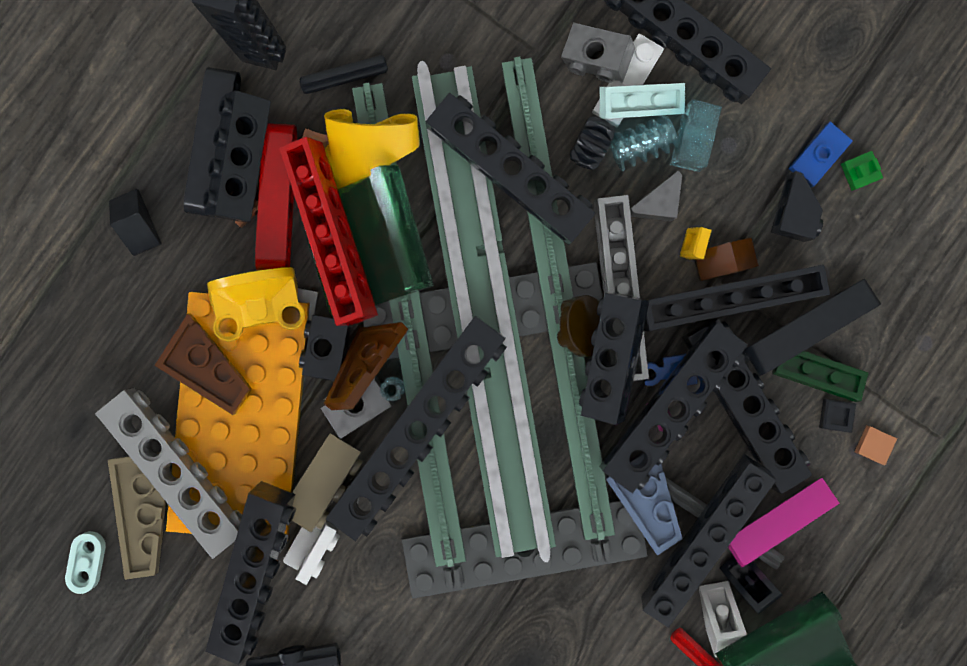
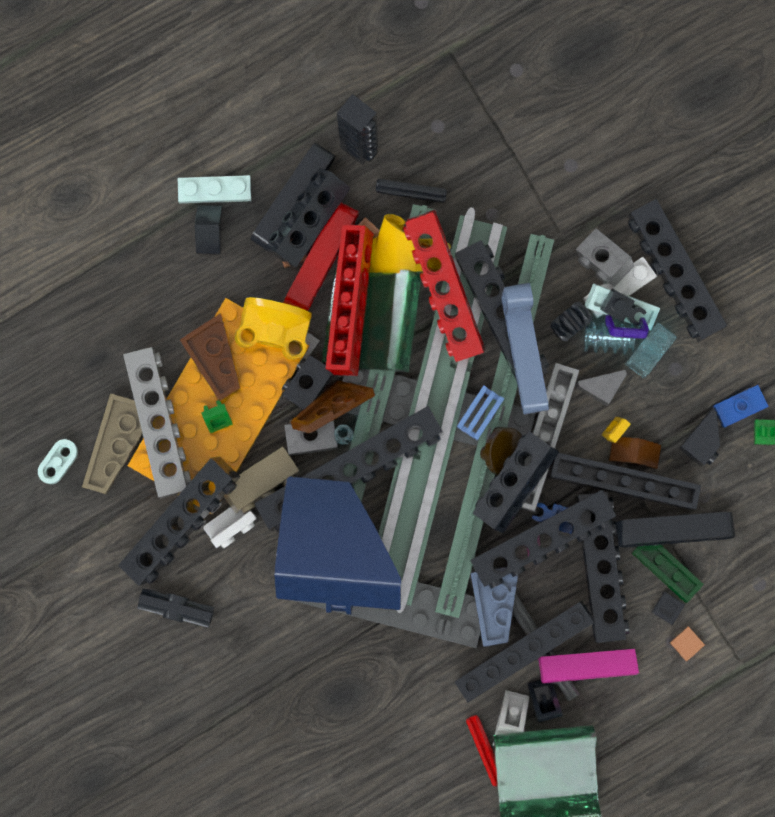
camera: 30 degrees right, 5 degrees down
none -> light aqua plate [178,176,251,204]
none -> green tile [201,400,233,433]
none -> dark blue panel [274,477,401,615]
none -> red brick [403,210,485,362]
none -> medium blue tile [457,385,504,440]
none -> sand blue beam [501,283,549,414]
none -> black plate [600,288,647,326]
none -> dark purple piece [605,315,649,339]

